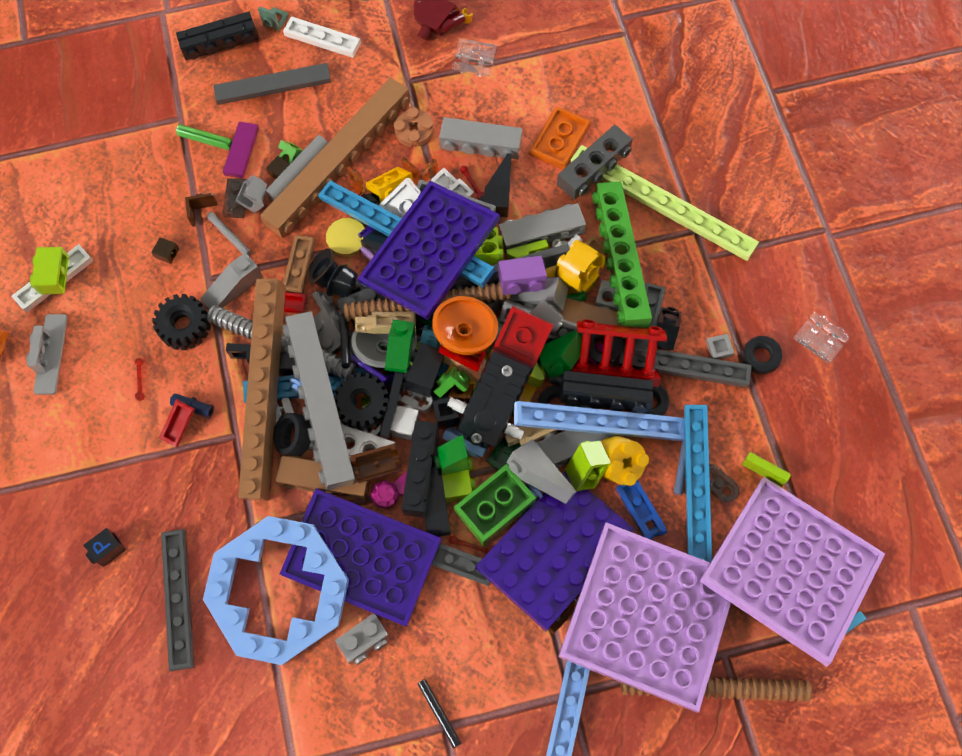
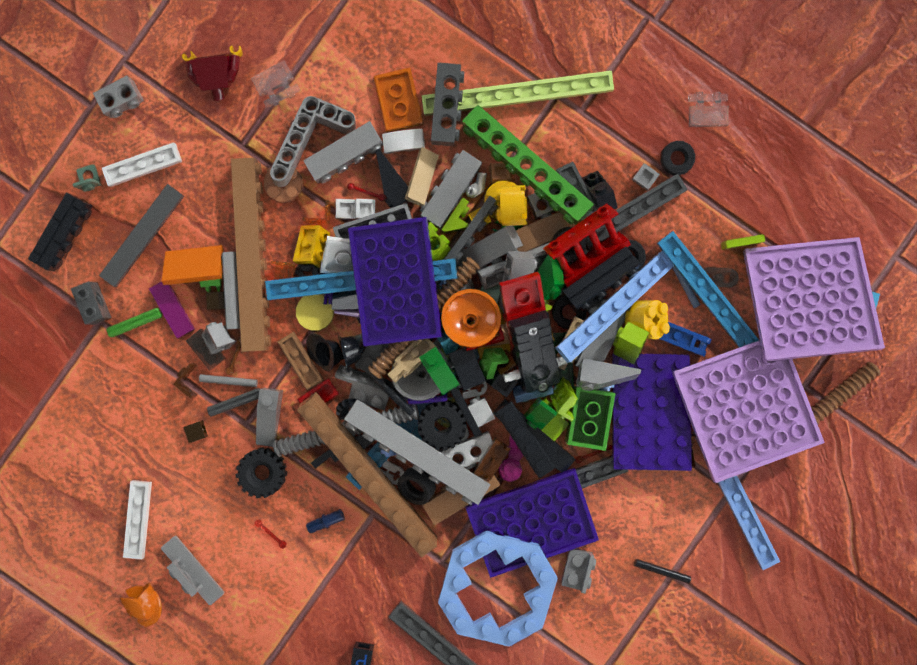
camera: 40 degrees left, 20 degrees up
lime brick [30,247,69,294] -> none
red tile [159,399,195,448] -> none
medium lavender brick [498,256,547,295] -> none
none -> dark grey brick [71,281,112,325]
none -> orange tile [162,245,224,285]
none -> dark grey axle [207,388,260,417]
none -> dark orange hinge [226,337,241,375]
none -> light grey beam [270,96,356,187]
none -> white slope [382,129,425,154]
none -> tan tile [405,147,439,207]
none -> lime bracket [549,377,578,421]

